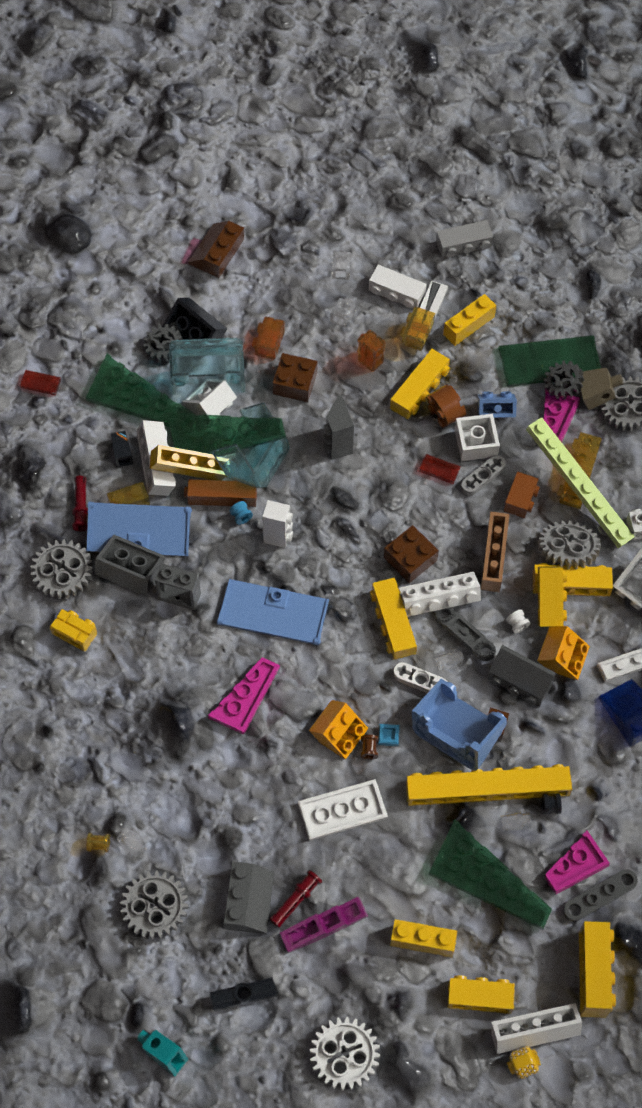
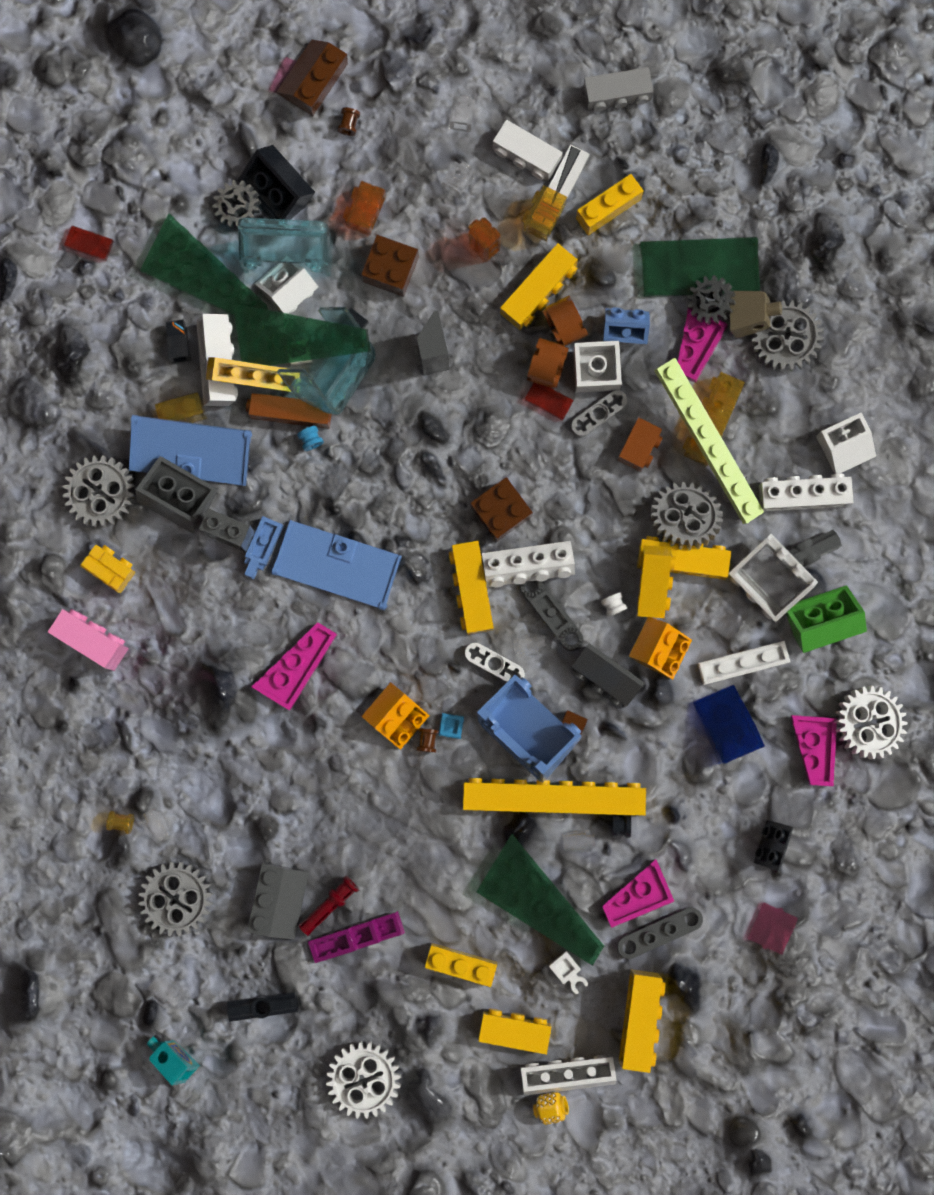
camera: 10 degrees right, 20 degrees up
dark red pin [72,476,88,532] -> none
white brick [263,500,293,548] -> none
white tile [298,779,388,841] -> none
medium nougat brick [481,511,509,592] -> none
none -> bright pink brick [48,609,129,671]
none -> medium blue hinge [244,516,284,579]
none -> reddish brown bush [337,107,360,136]
none -> dark orange brick [527,338,569,388]
none -> white plate [549,951,588,994]

